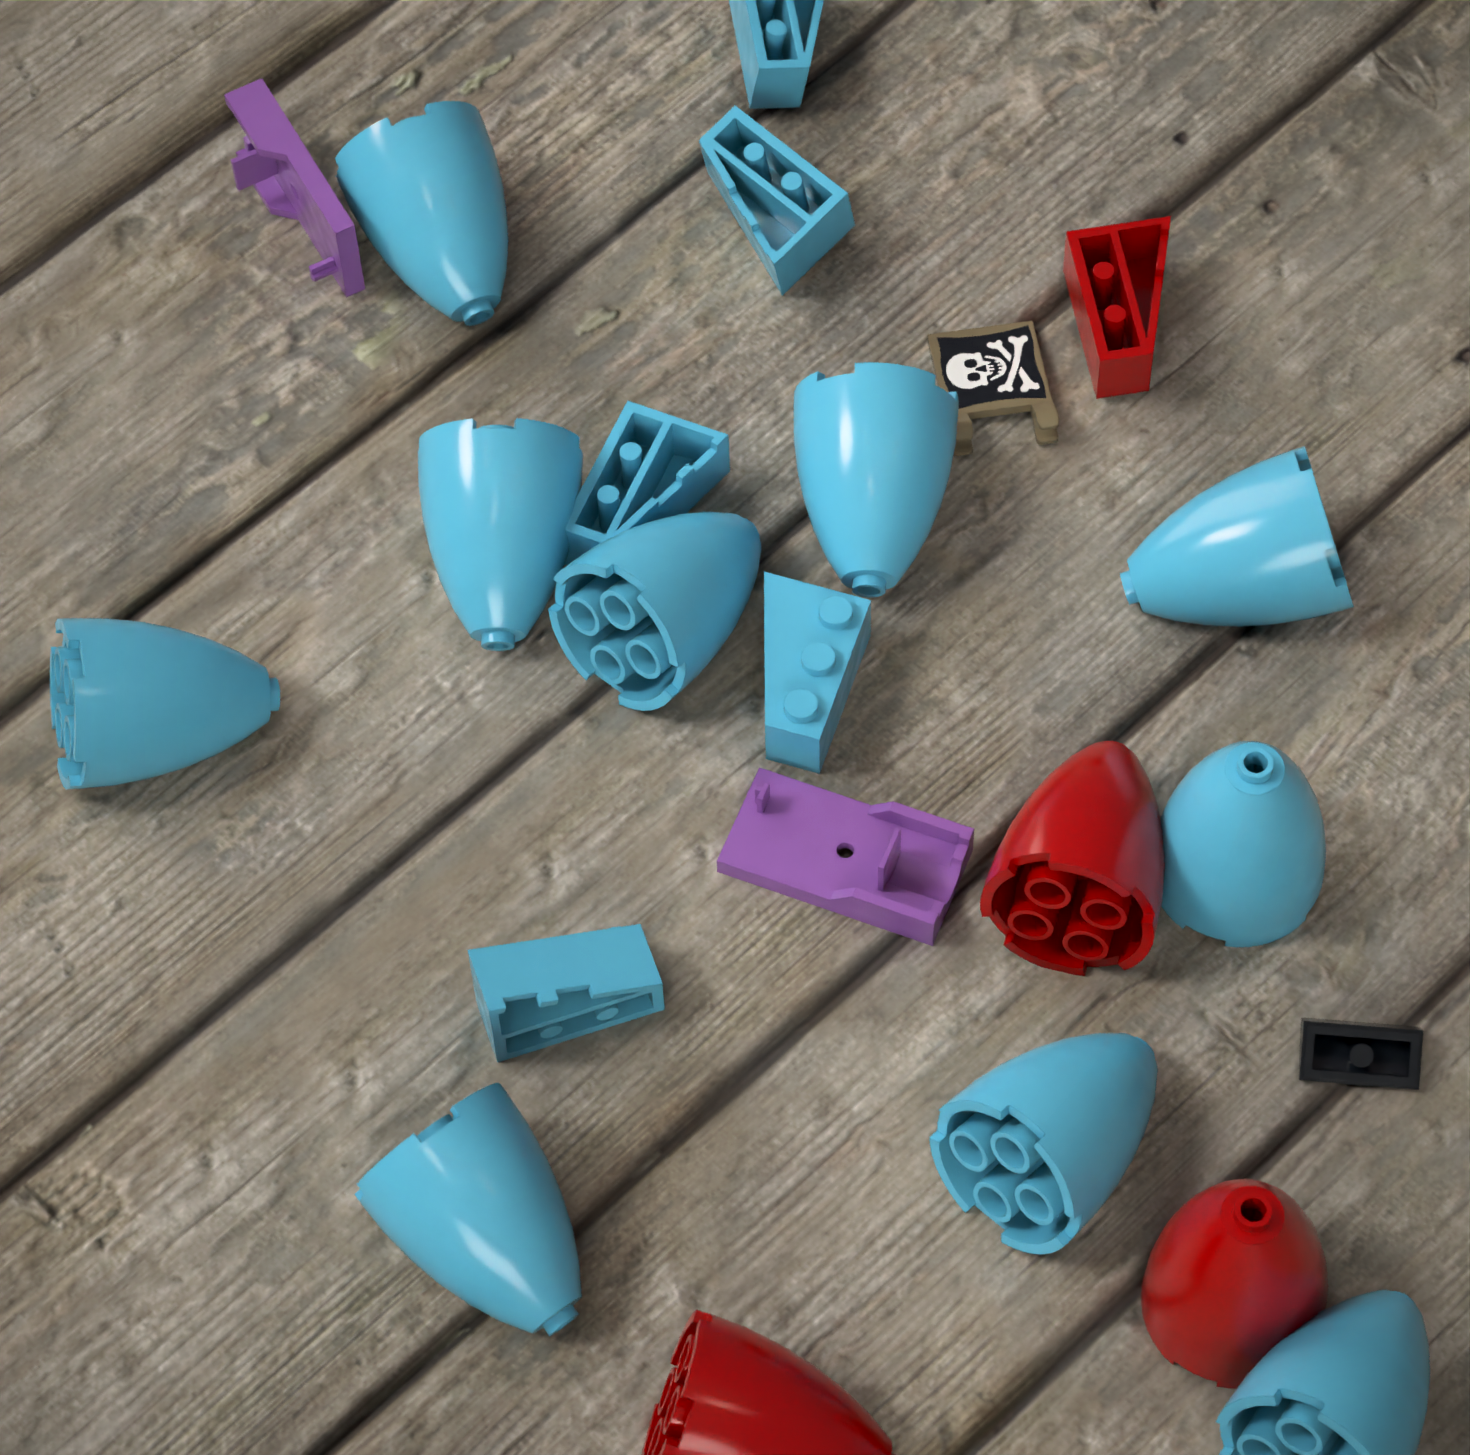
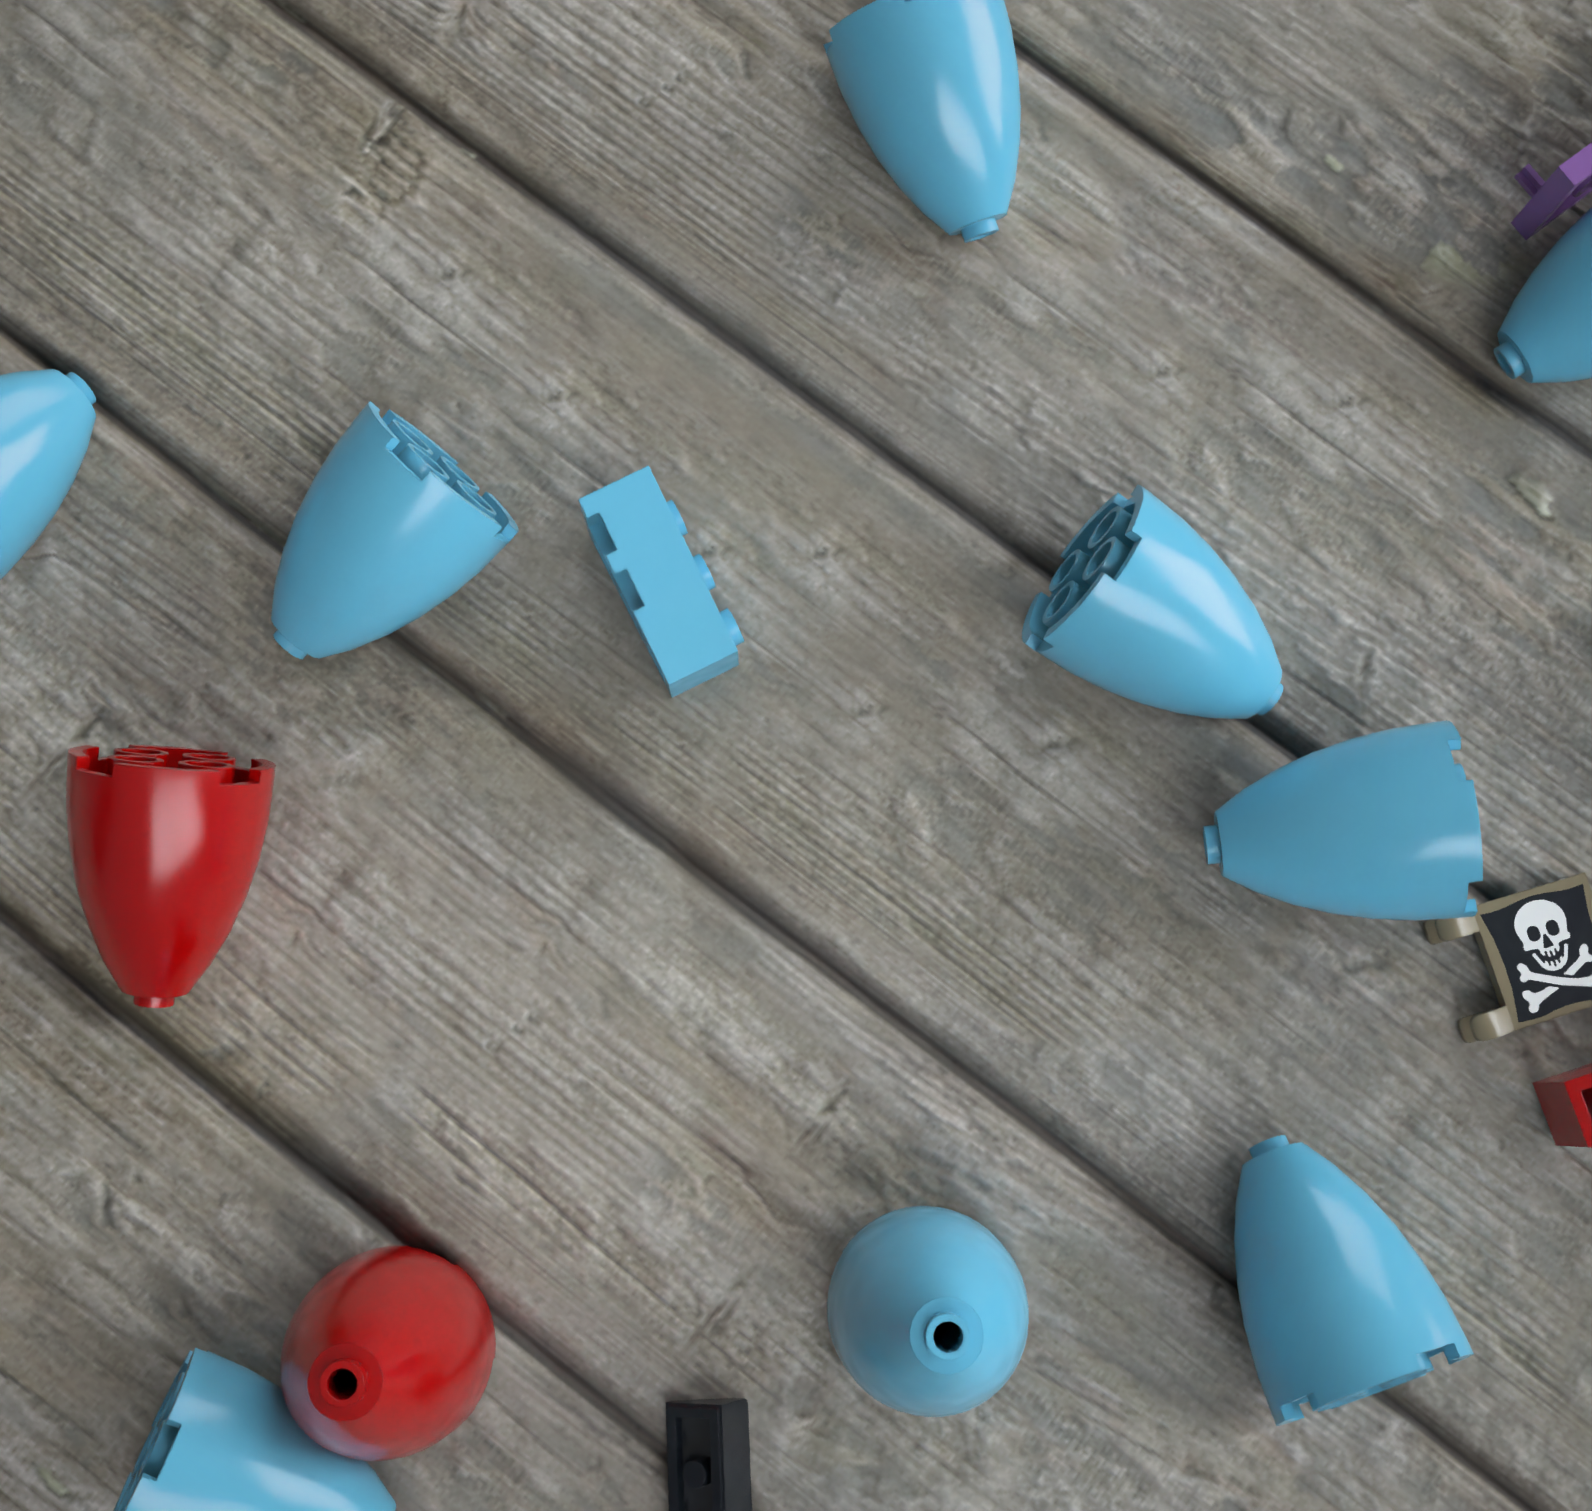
camera: 75 degrees right, 20 degrees up
medium azure cylinder [418,418,583,651] -> none
medium azure wedge [564,400,730,565] -> none
medium lavender piece [717,767,974,946] -> none
medium azure wedge [764,571,871,774] -> none
medium azure cylinder [929,1033,1158,1254] -> none
red cylinder [980,741,1165,976] -> none

